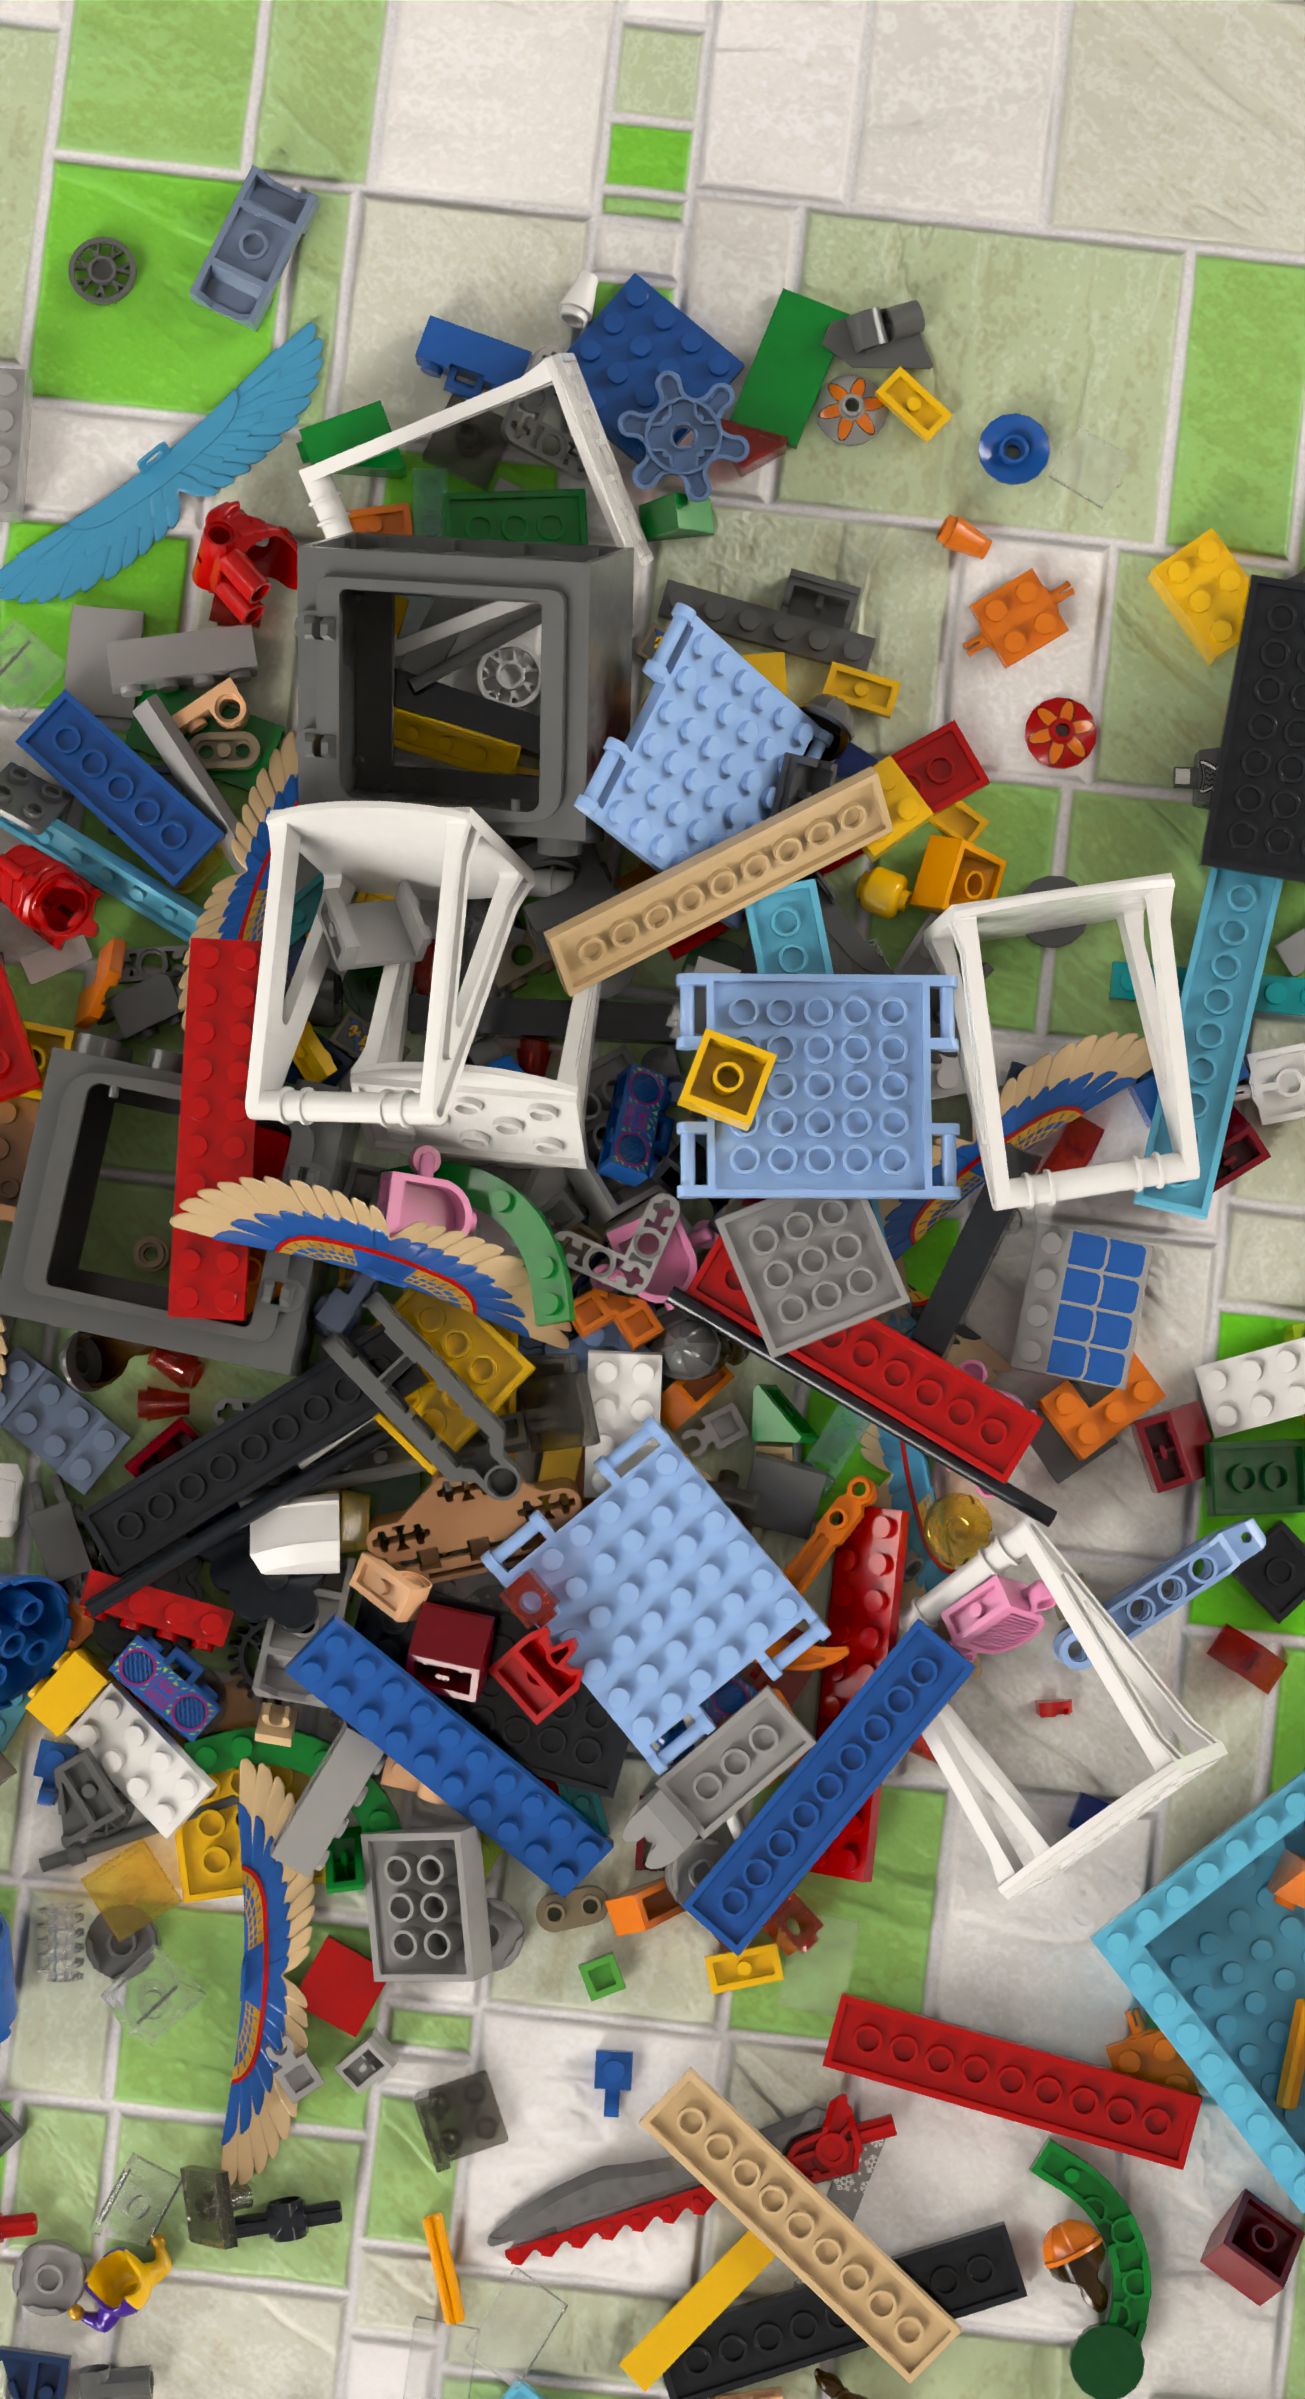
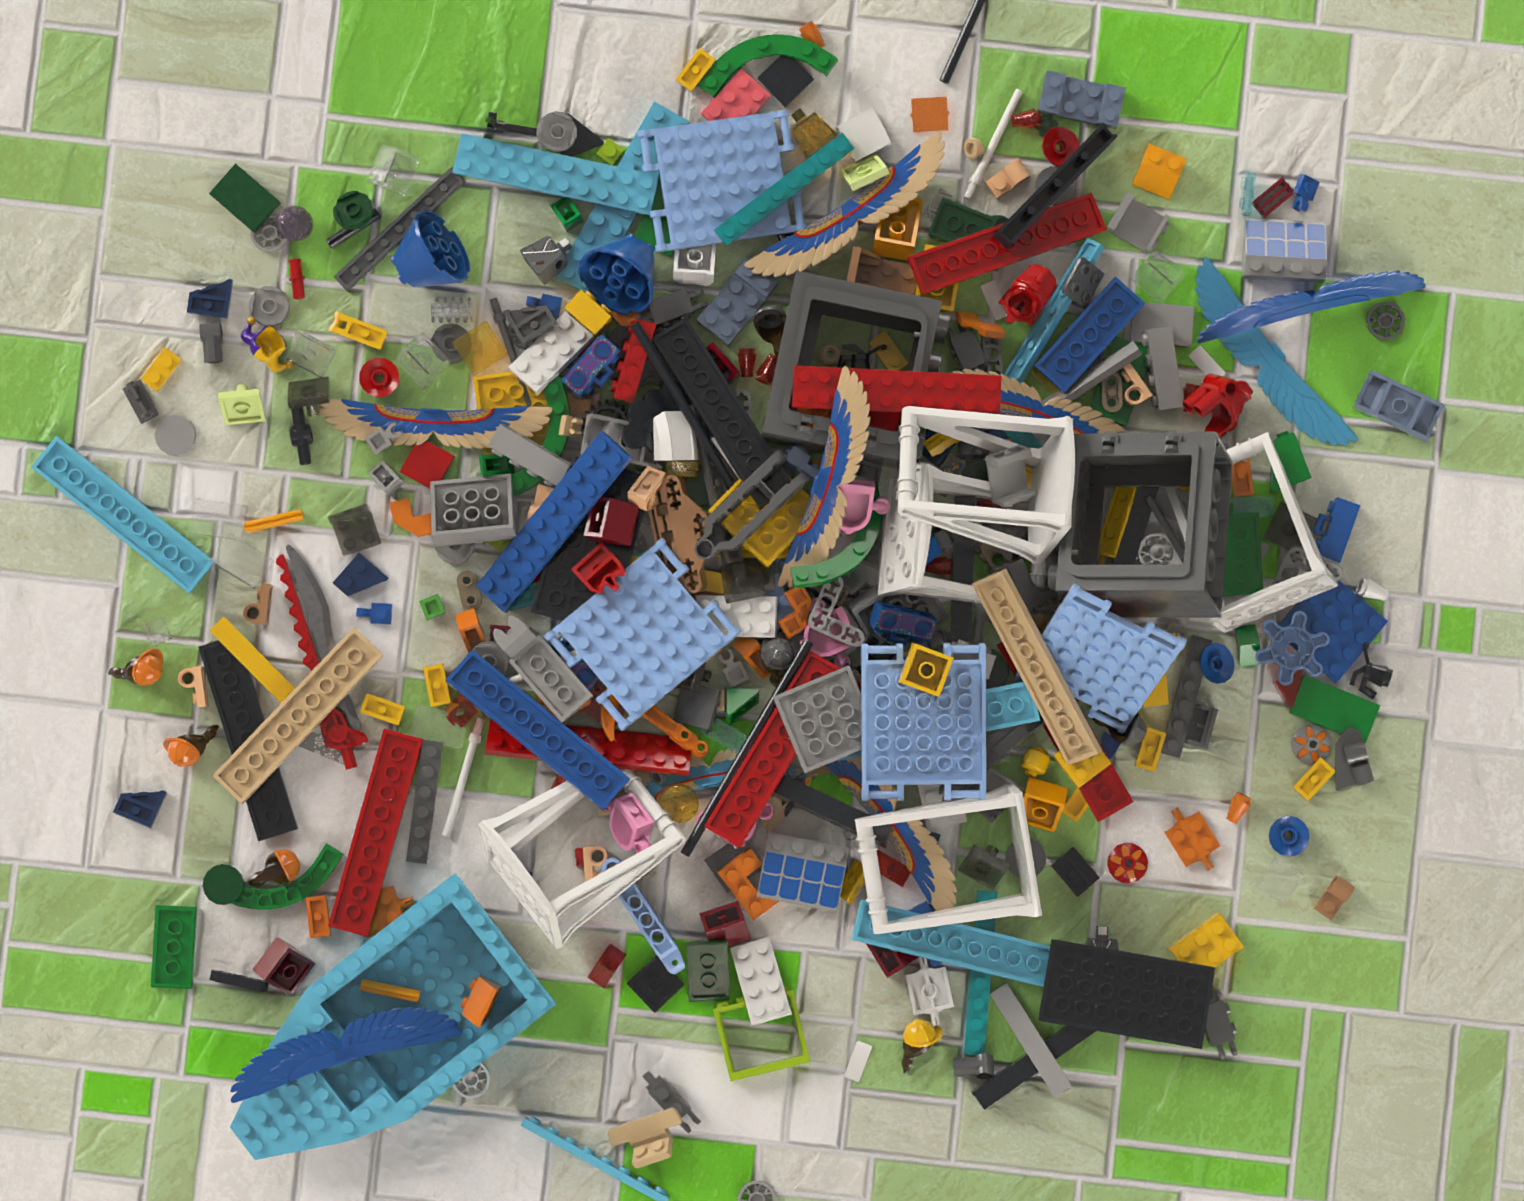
camera: 90 degrees right, 0 degrees up
clear red brick [499,1567,560,1629] -> none
dark grey hinge [770,752,838,817] -> none
none -> black beam [209,970,269,992]
none -> yellowish green tile [218,384,266,425]
none -> medium nougat plate [243,583,273,625]
none -> orange plate [305,895,331,938]
none -> yellow plate [328,312,388,350]
none -> dark blue wing [333,553,389,597]
none -> red dish [359,357,399,398]
none -> yellow plate [360,693,406,726]
none -> orange tile [389,498,432,537]
none -> dark grey plate [406,740,444,864]
none -> white bar [442,717,485,837]
none -> light nougat plate [583,846,608,882]
none -> black piece [837,344,887,369]
none -> yellow plate [840,859,865,905]
none -> yellow plate [868,331,909,371]
none -> clear smoke tile [958,844,1010,890]
none -> black plate [1051,847,1100,897]
none -> white sticker [1189,346,1226,376]
none -> blue piece [1197,270,1426,343]
none -> blue dish [1199,643,1235,684]
none -> medium nougat plate [1313,875,1355,920]
none -> black piece [1349,642,1393,699]

